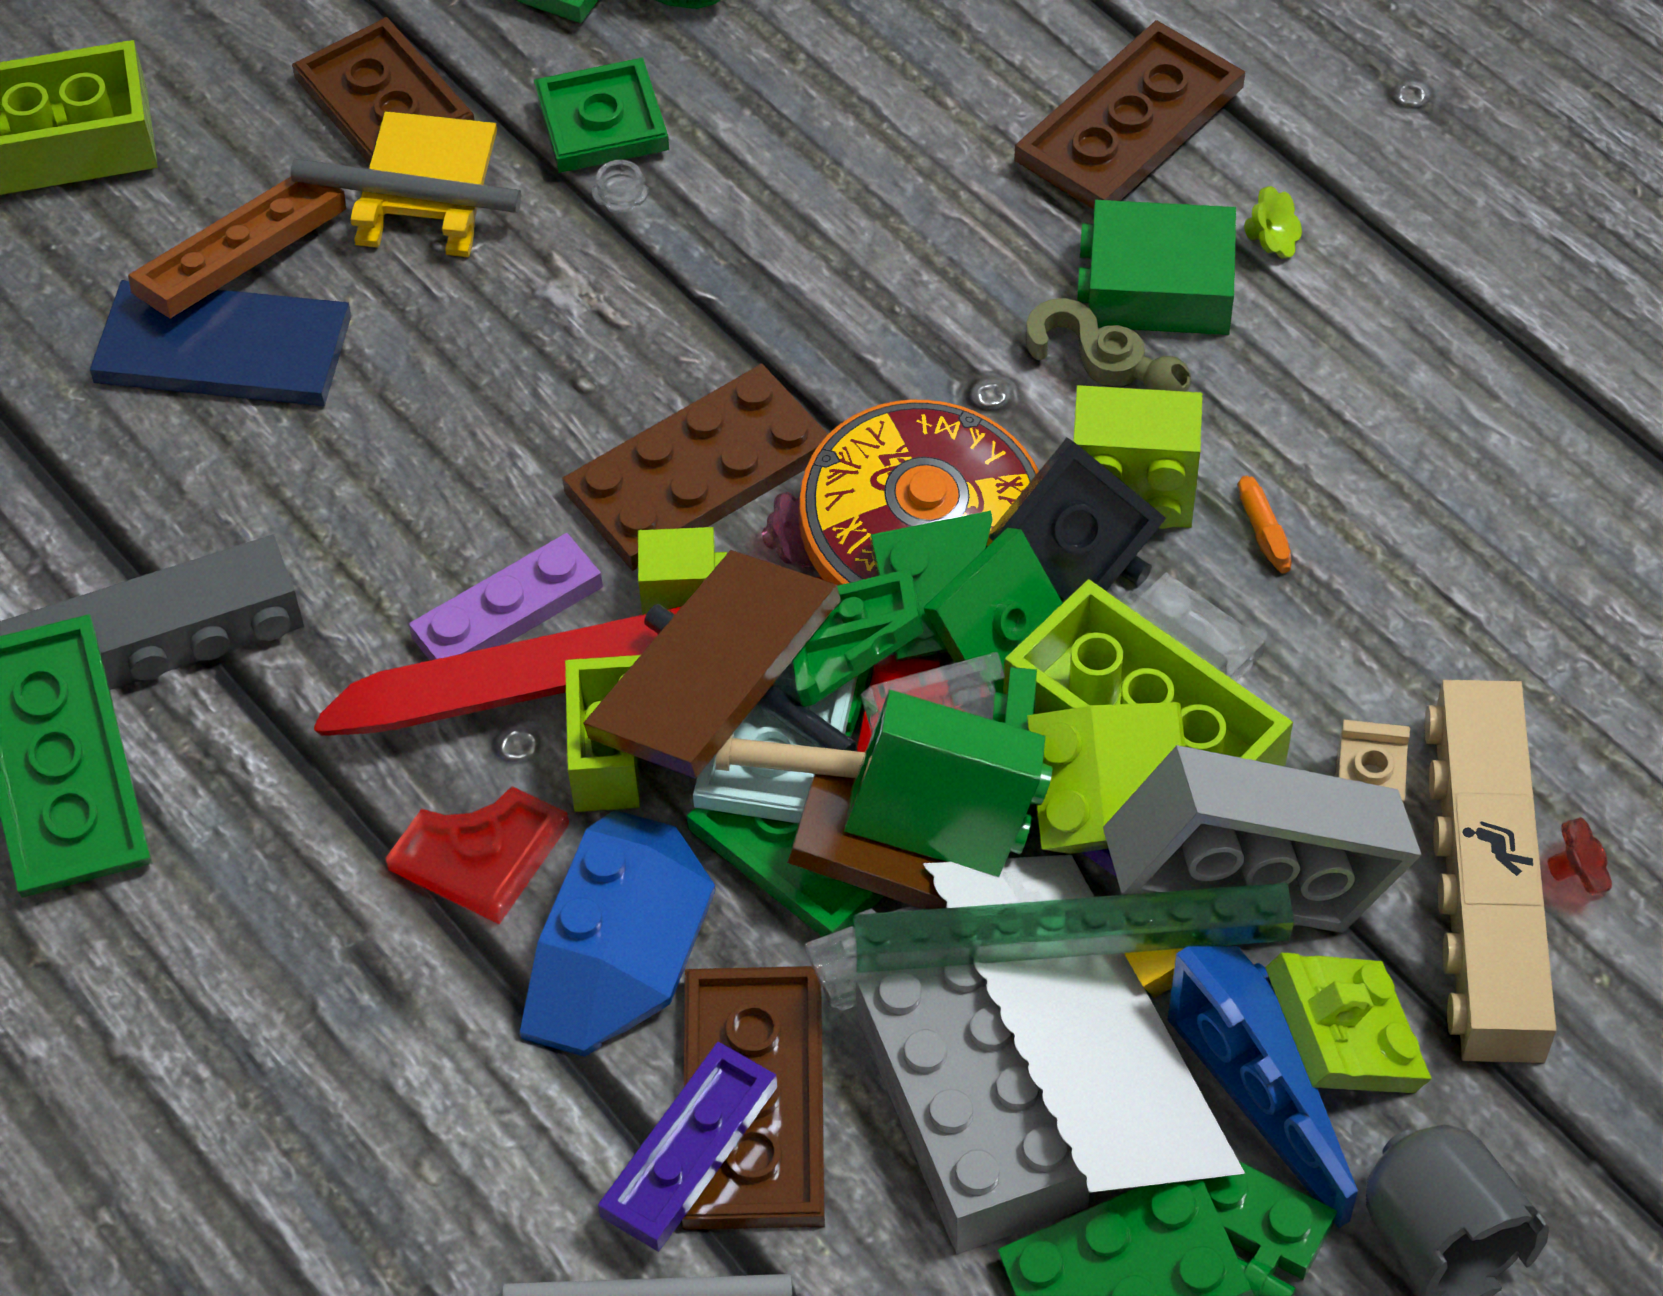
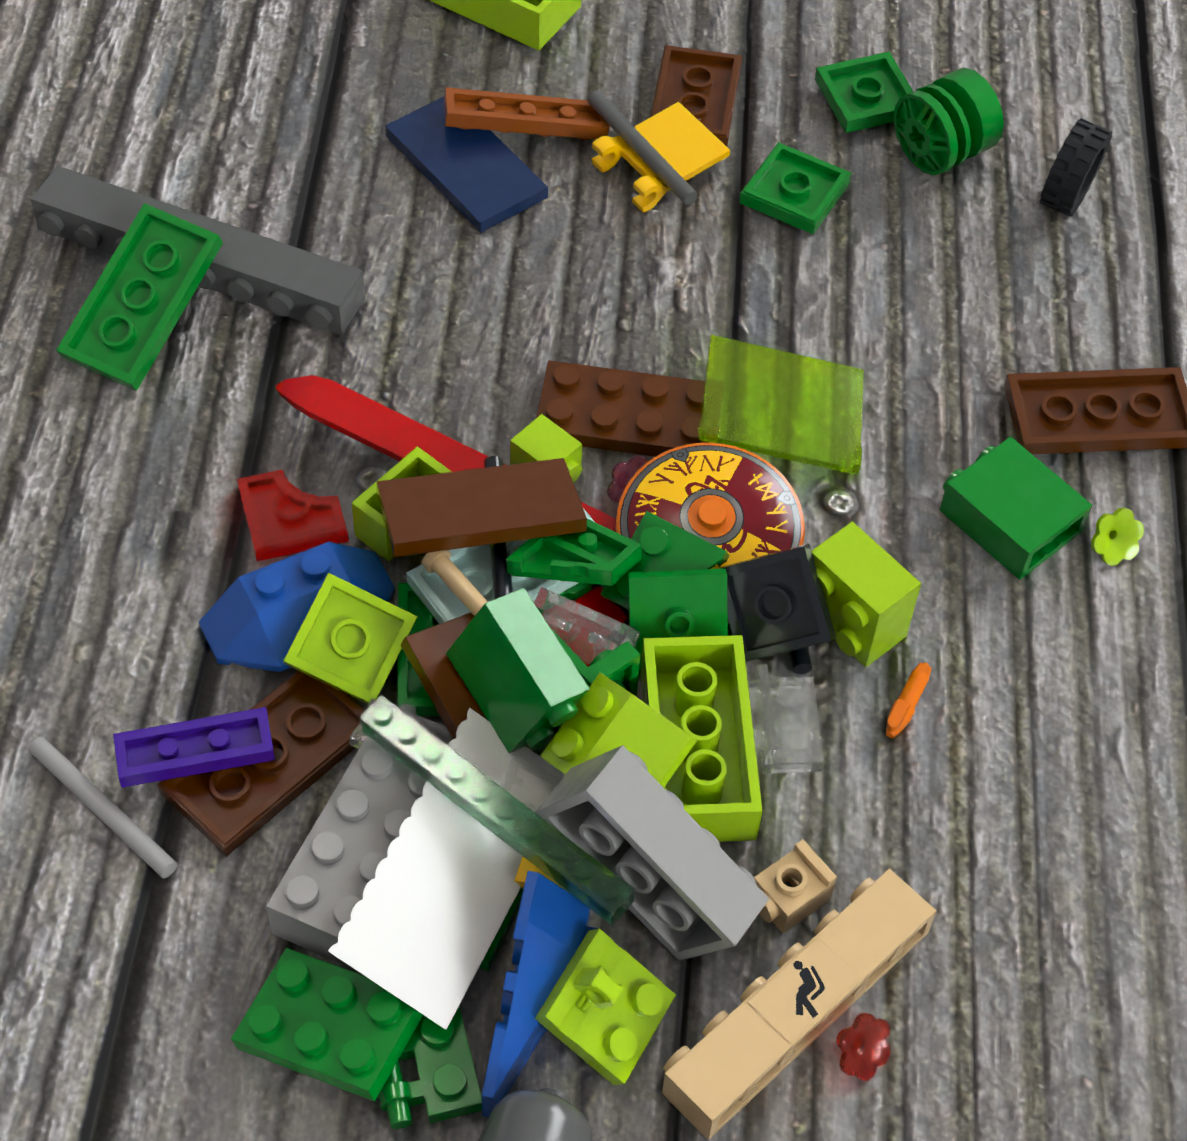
camera: 40 degrees right, 0 degrees up
medium lavender plate [408,533,603,660] -> none
clear plate [592,160,649,213] -> none
olive piece [1026,298,1192,392] -> none
none -> lime hinge [283,573,417,707]
none -> clear neon green piece [698,335,864,475]

